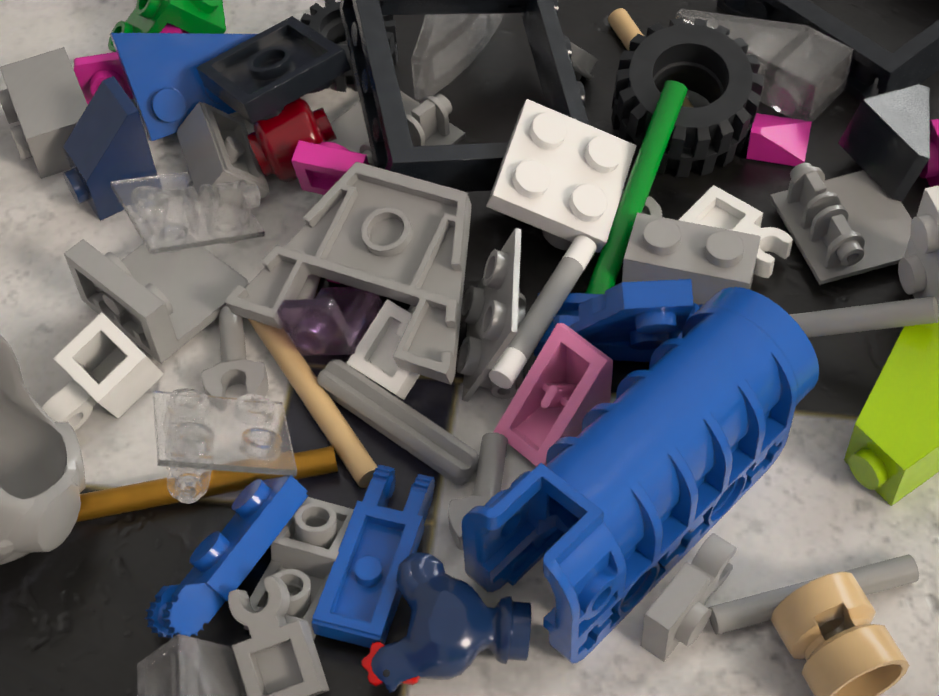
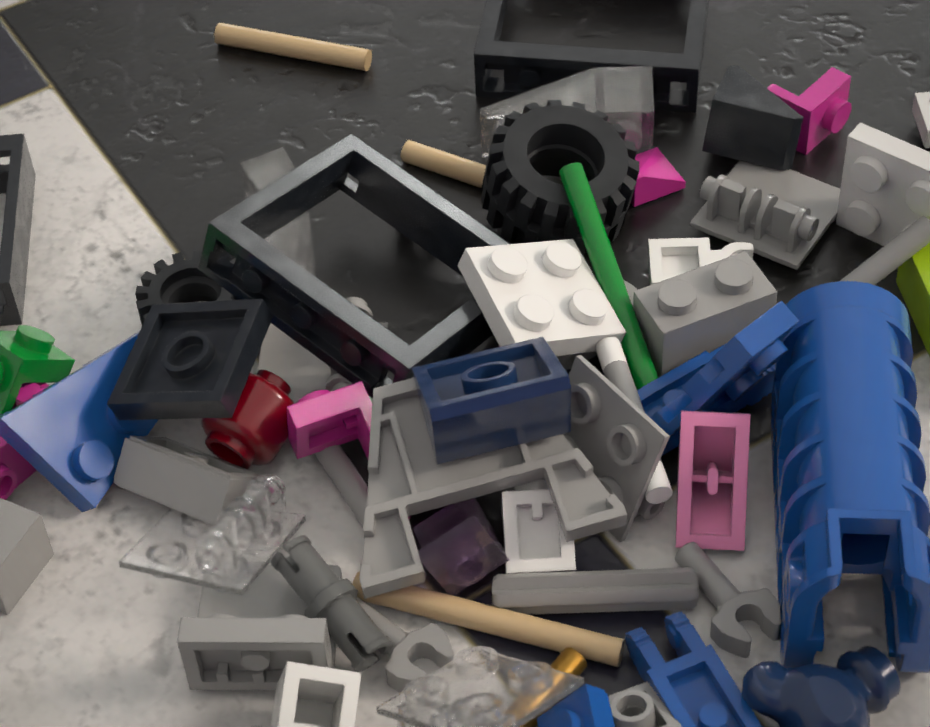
camera: 40 degrees left, 5 degrees down
dark blue slope [63,76,162,221] -> none
none -> dark grey pin [271,535,393,672]
none -> dark blue slope [412,337,571,465]

